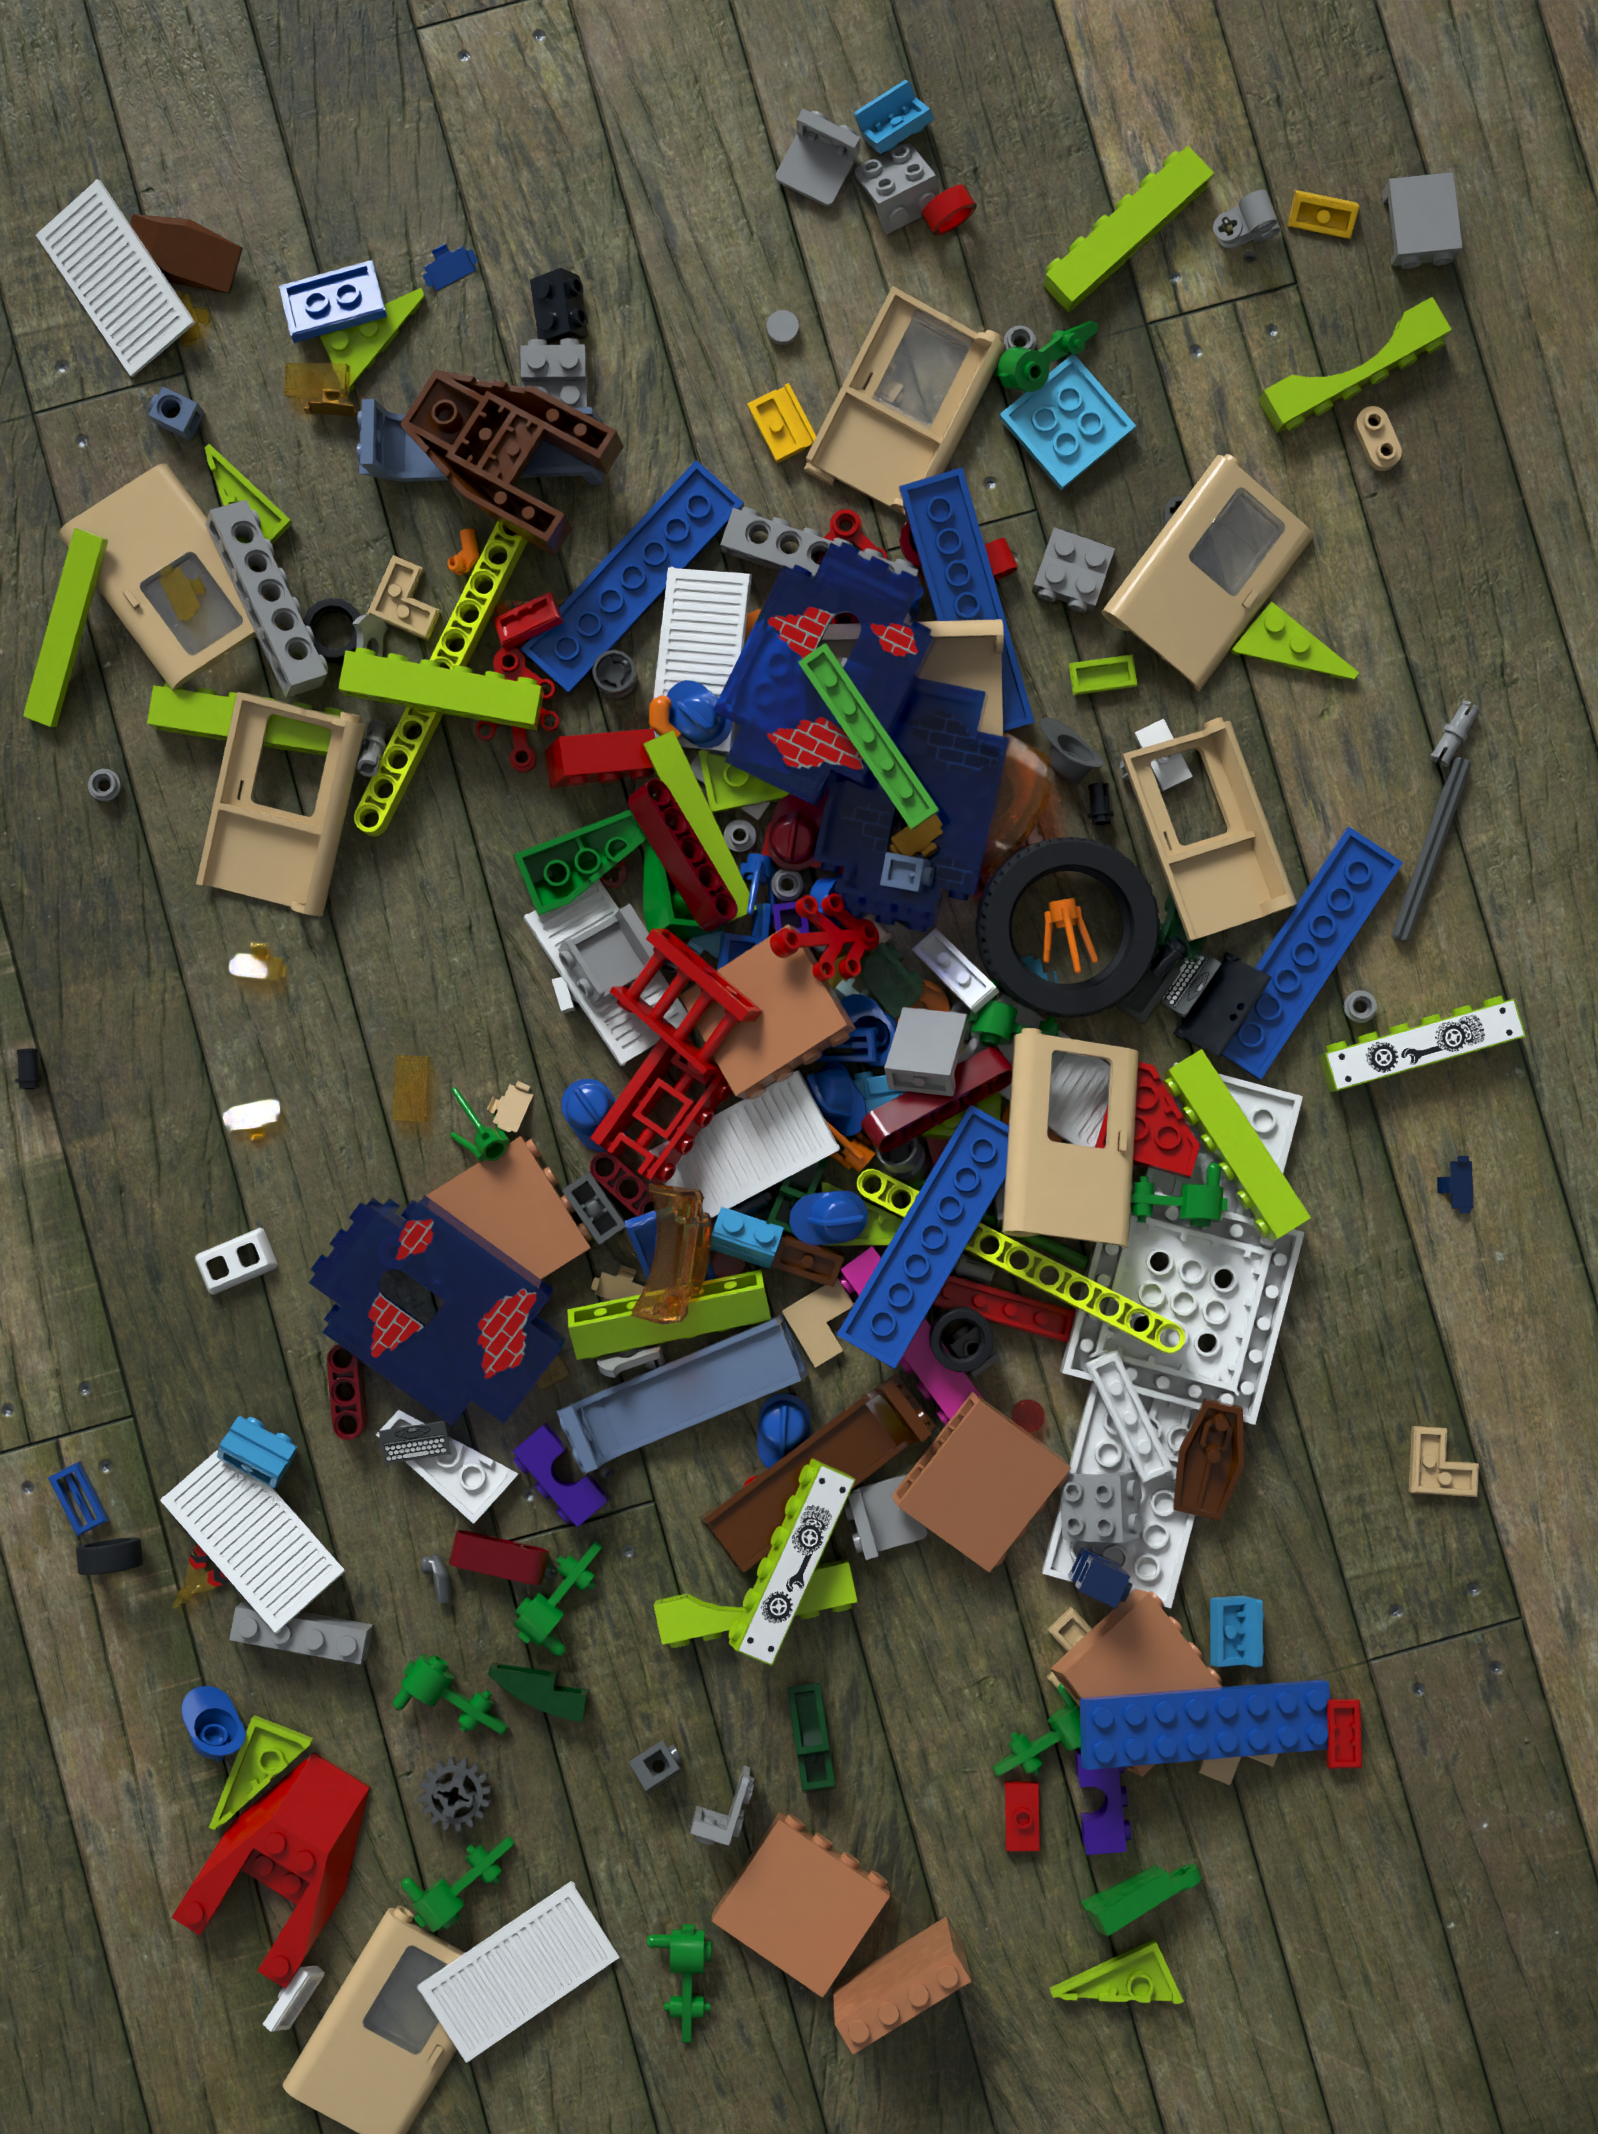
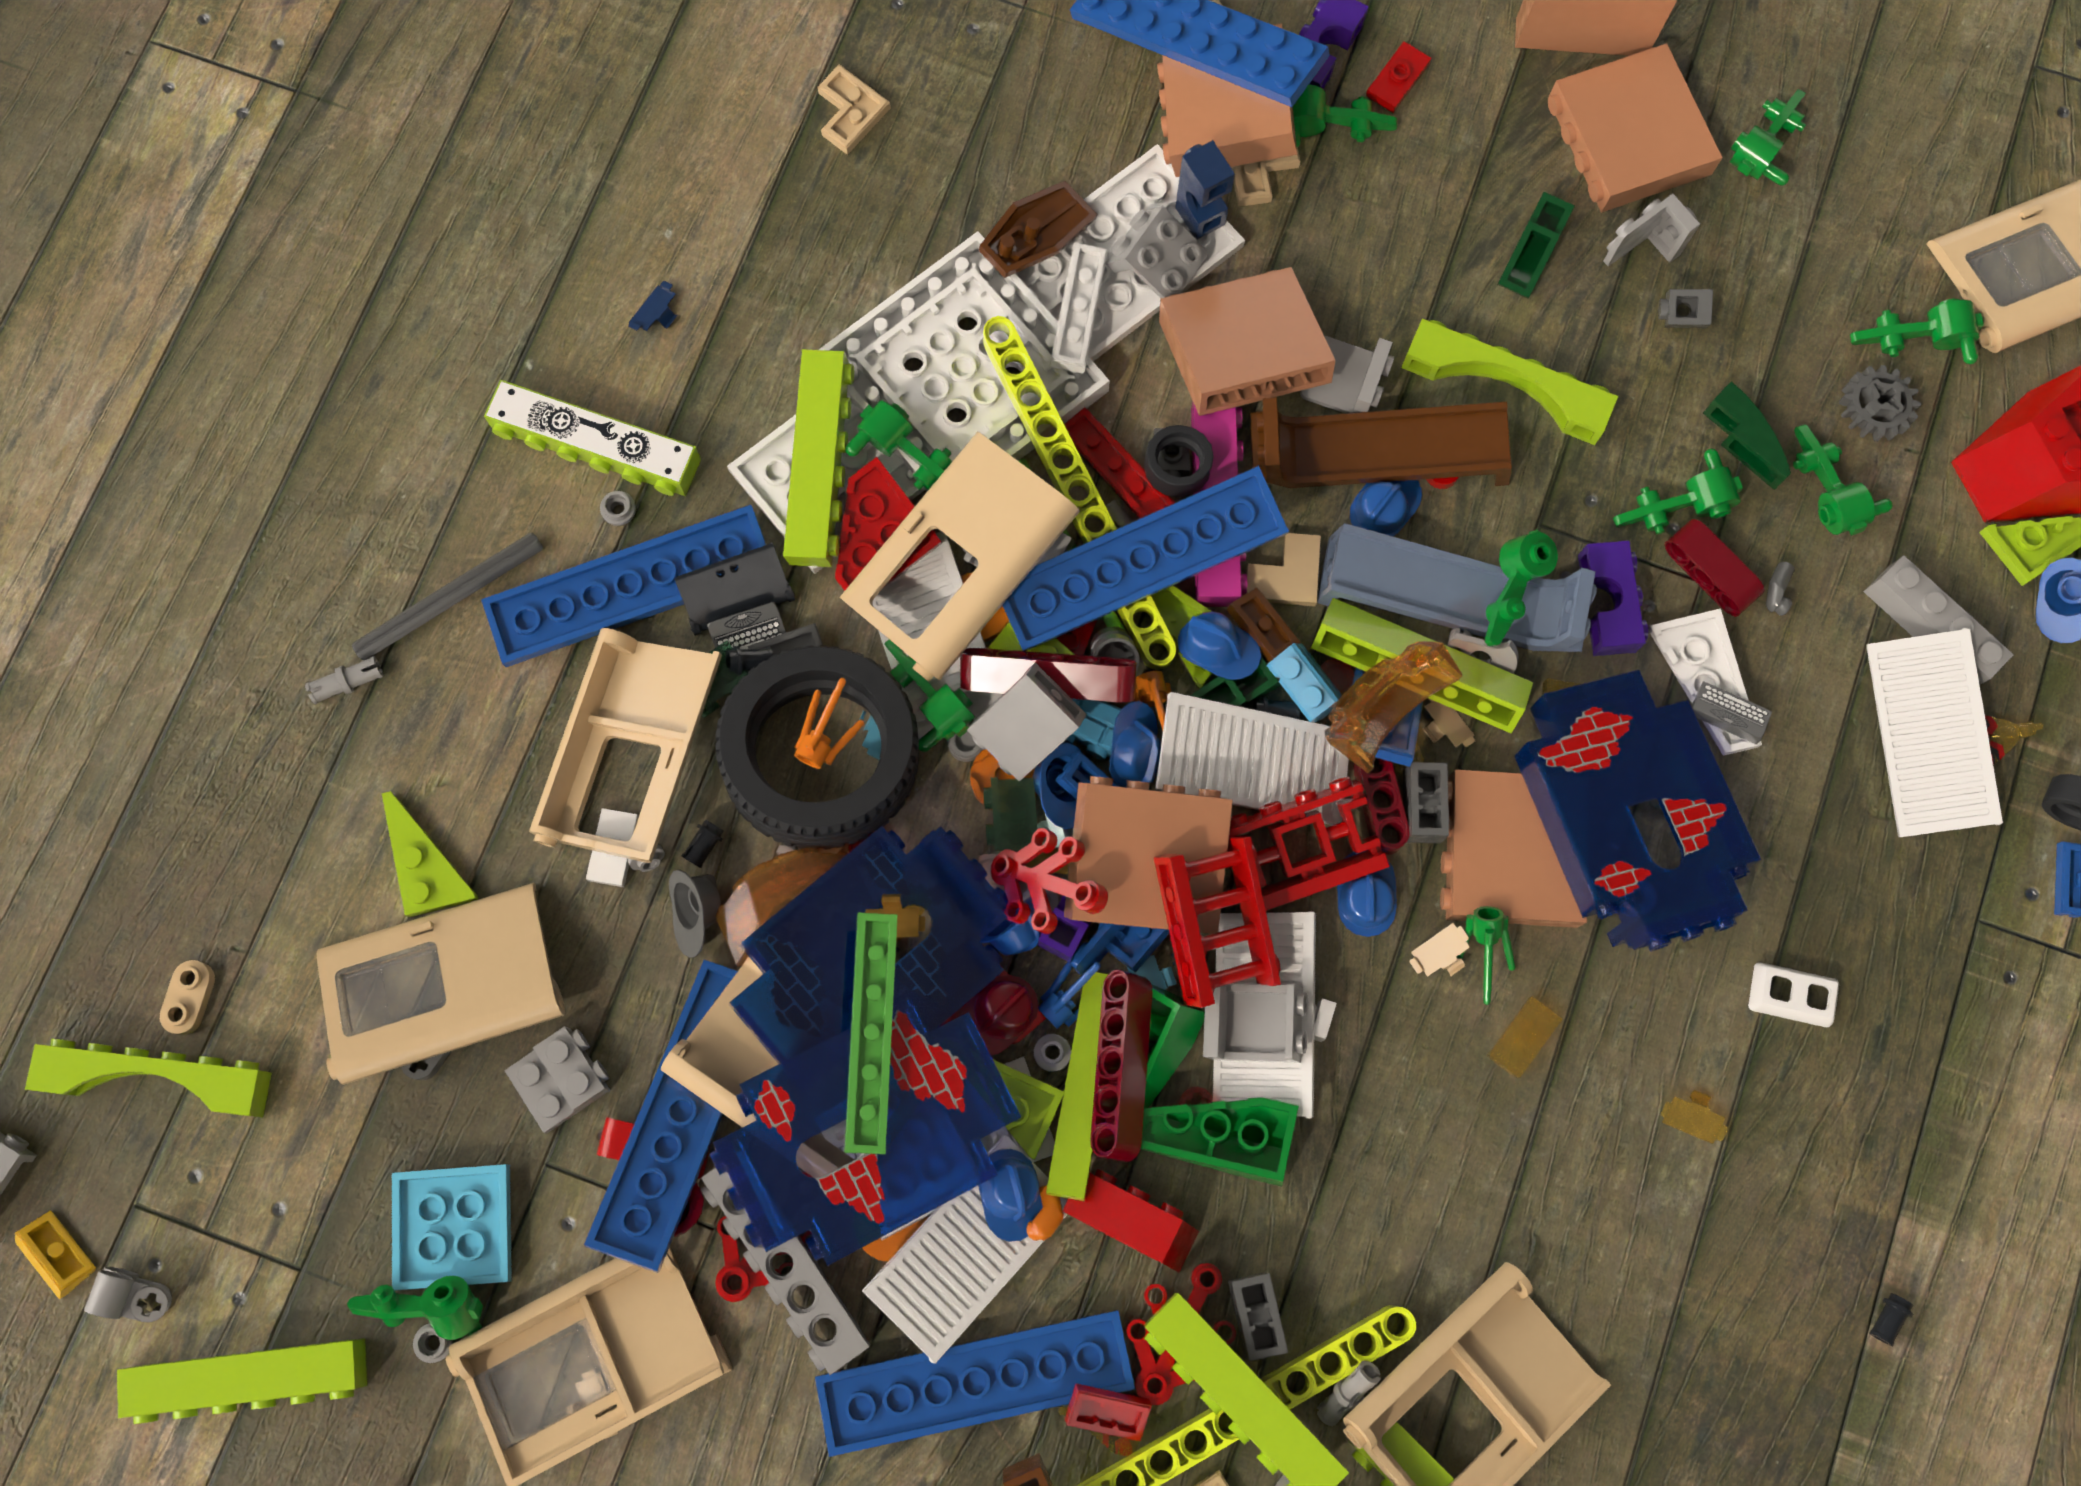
camera: 145 degrees left, 10 degrees down
dark azure brick [217,1416,297,1489] -> none
clear yellow piece [228,941,287,981] -> none
dark red beam [327,1342,368,1440] -> none
white window [417,1881,620,2063] -> none
dark grey wheel [593,650,638,701] -> none
brick [729,1458,856,1666] -> none
yellow plate [747,383,817,464] -> none
light grey plate [771,869,804,901] -> none
sand blue bracket [880,852,934,893] -> none
white tile [912,928,999,1014] -> none
clear red tile [1011,1399,1045,1433] -> none
lime tile [1068,654,1137,696] -> none
dark azure bracket [1210,1595,1264,1667] -> none
none -> dark grey brick [1228,1272,1288,1361]
none -> green piece [1485,530,1558,647]

